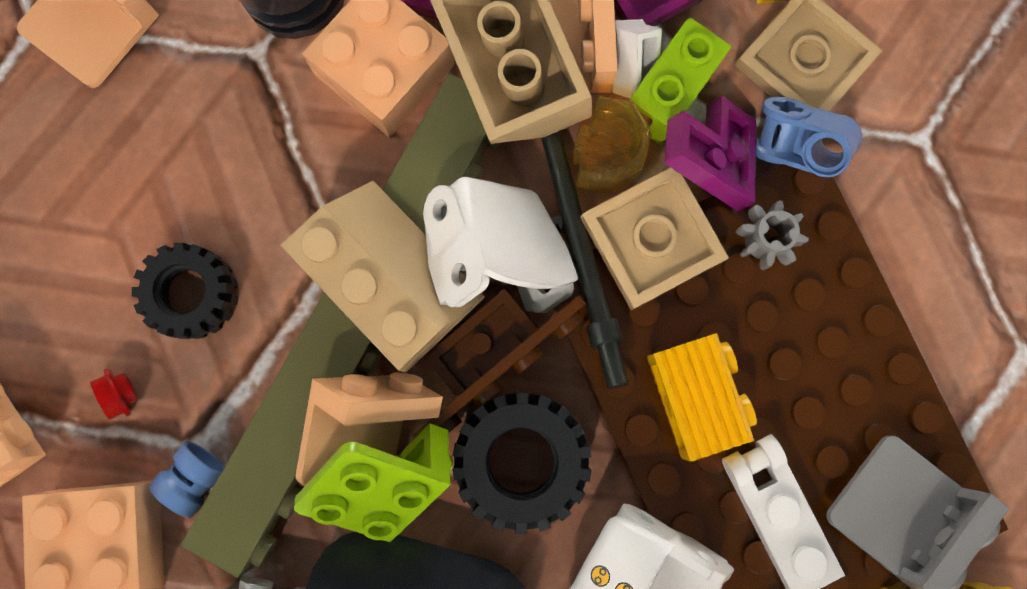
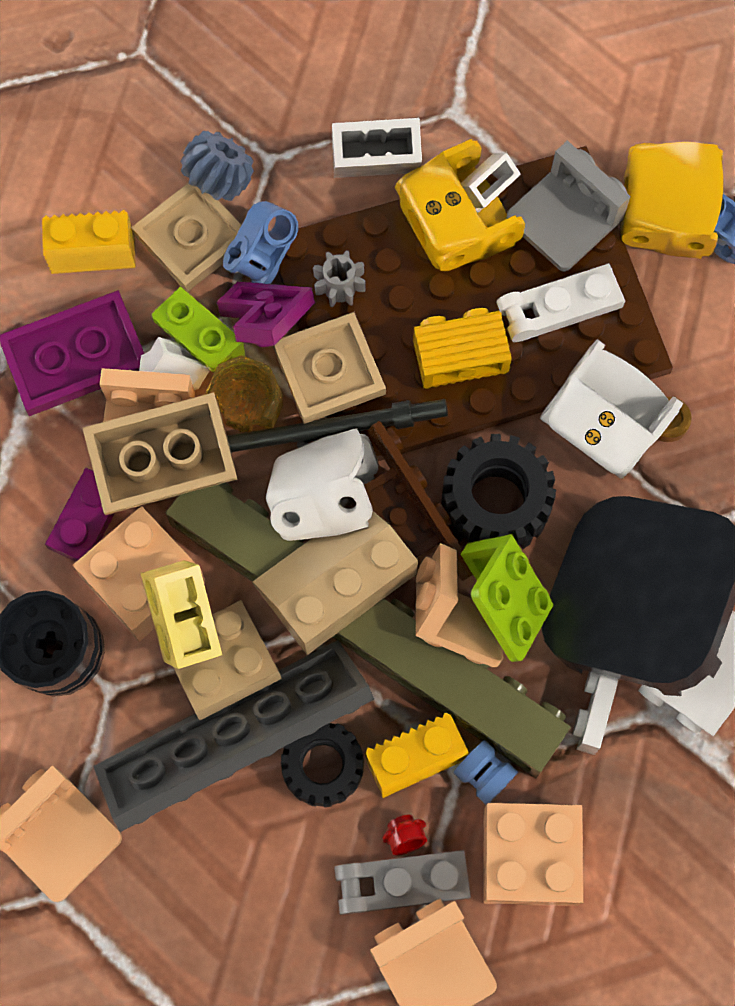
camera: 80 degrees left, 10 degrees down
none -> dark grey plate [93,640,374,832]
none -> light yellow brick [141,560,222,669]
none -> tan plate [173,600,282,720]
none -> sand blue gear [181,131,254,201]
none -> white brick [332,118,422,178]
none -> light grey plate [334,850,471,915]
none -> yellow brick [366,713,469,798]
none -> yellow piece [395,139,525,271]
none -> white piece [461,152,521,213]

